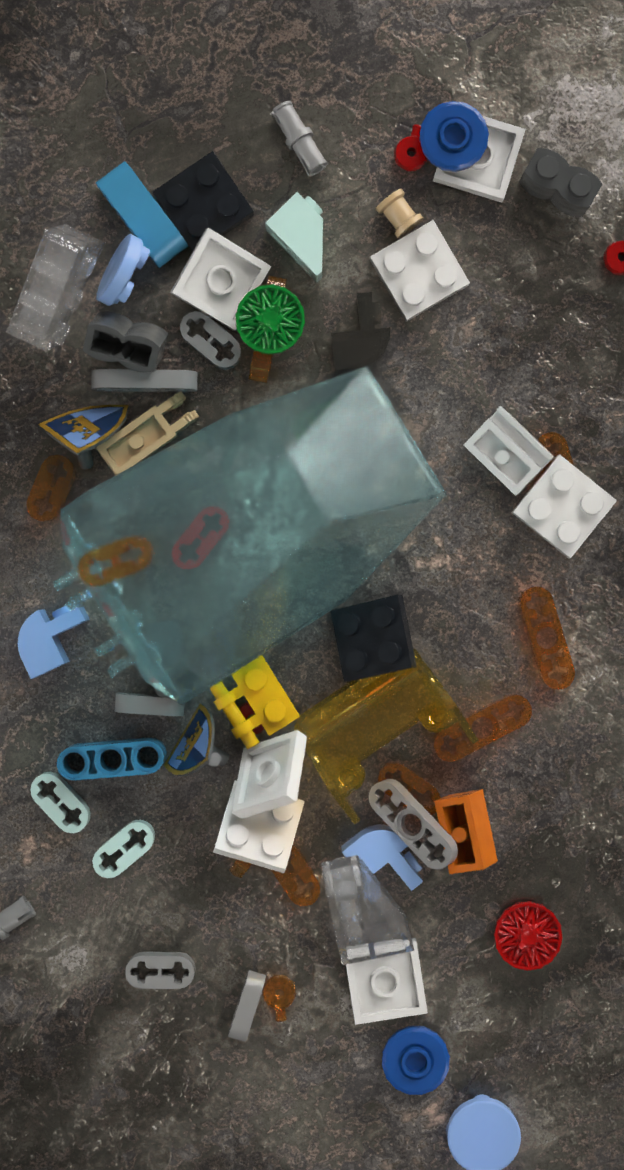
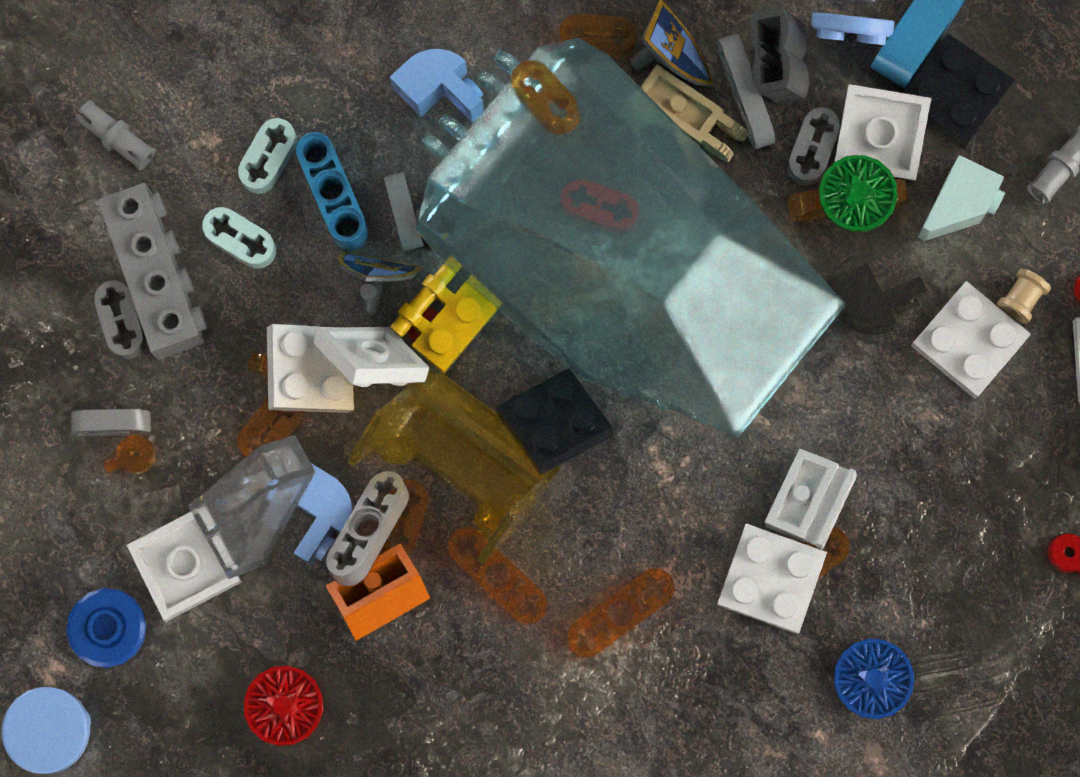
camera: 75 degrees right, 10 degrees down
none -> light grey brick [97,182,207,360]

